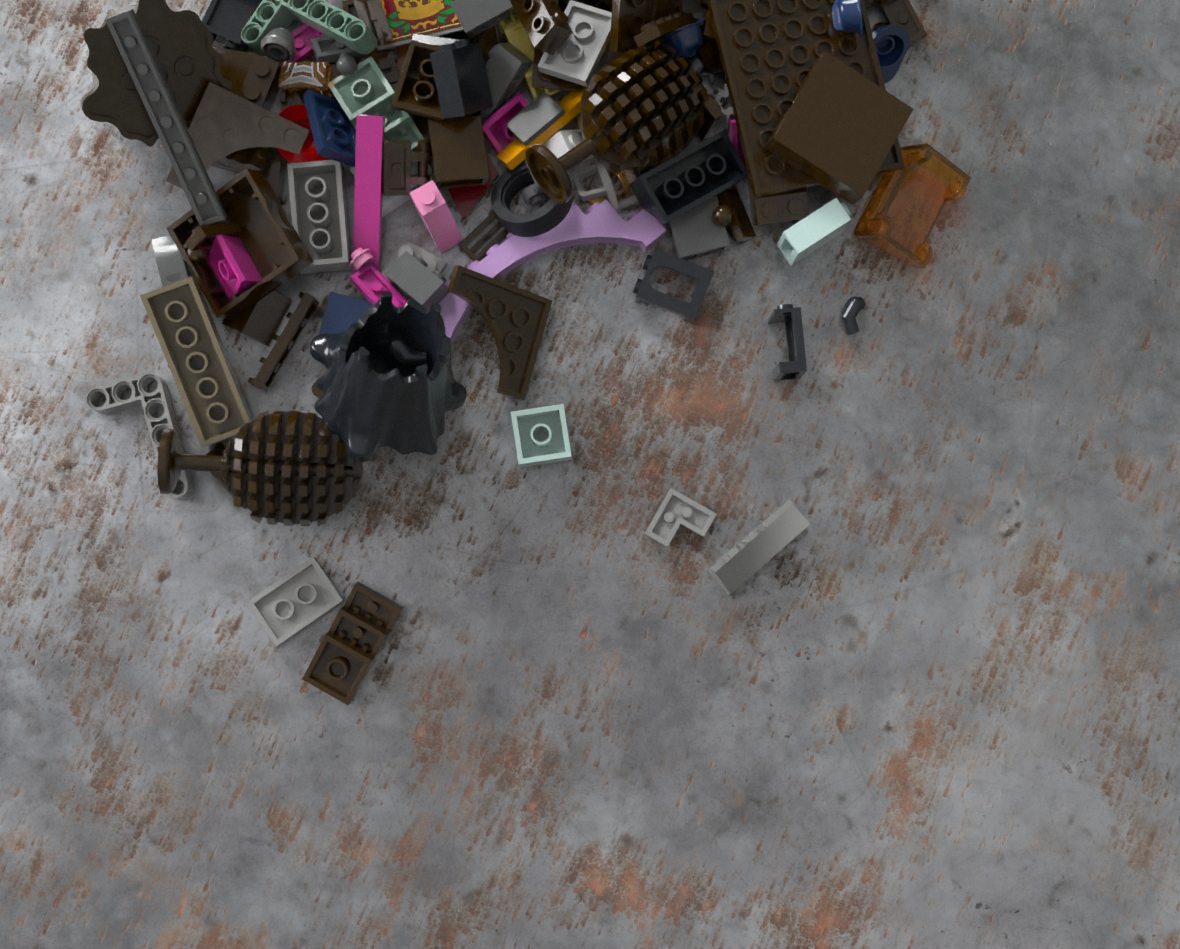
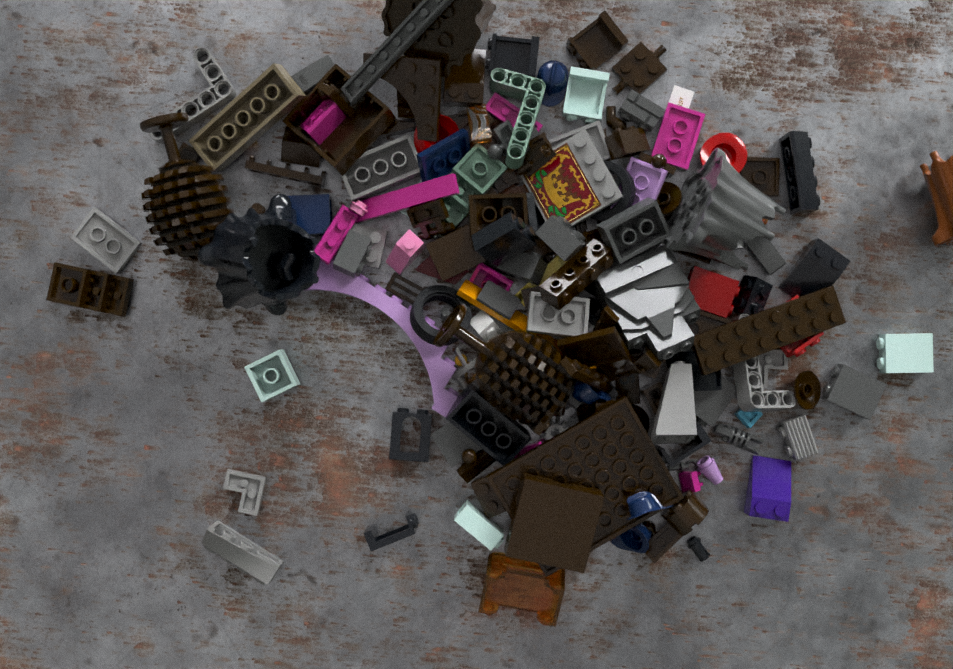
camera: 75 degrees right, 5 degrees up
flat silver cone [260,28,296,63] -> none
dark brown plate [447,265,552,401] -> none
black arm [841,296,865,335] -> none

